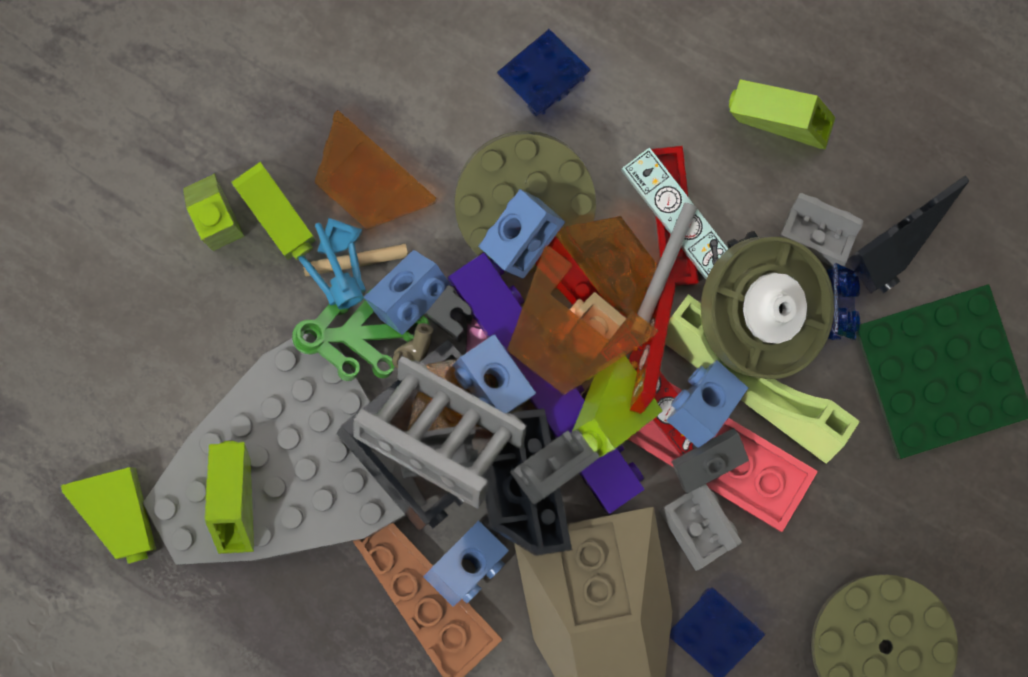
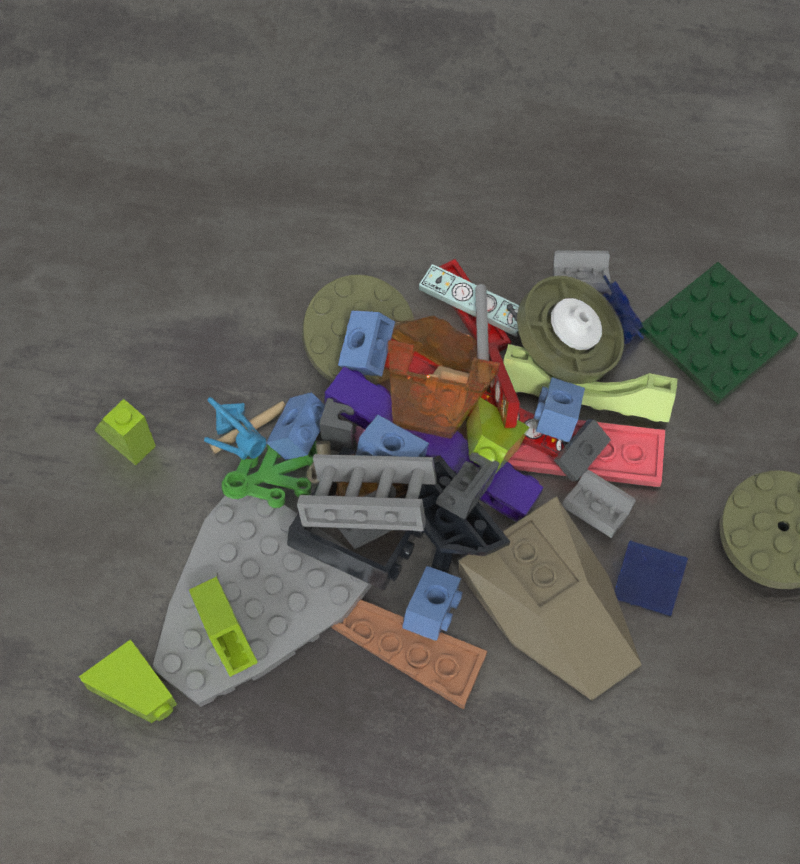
camera: 20 degrees left, 20 degrees down
lime slope [231,162,316,260] -> none
clear orange wing [315,110,437,230] -> none
clear blue hinge [497,29,591,117] -> none
lime slope [729,79,836,150] -> none
black wedge [847,175,969,294] -> none

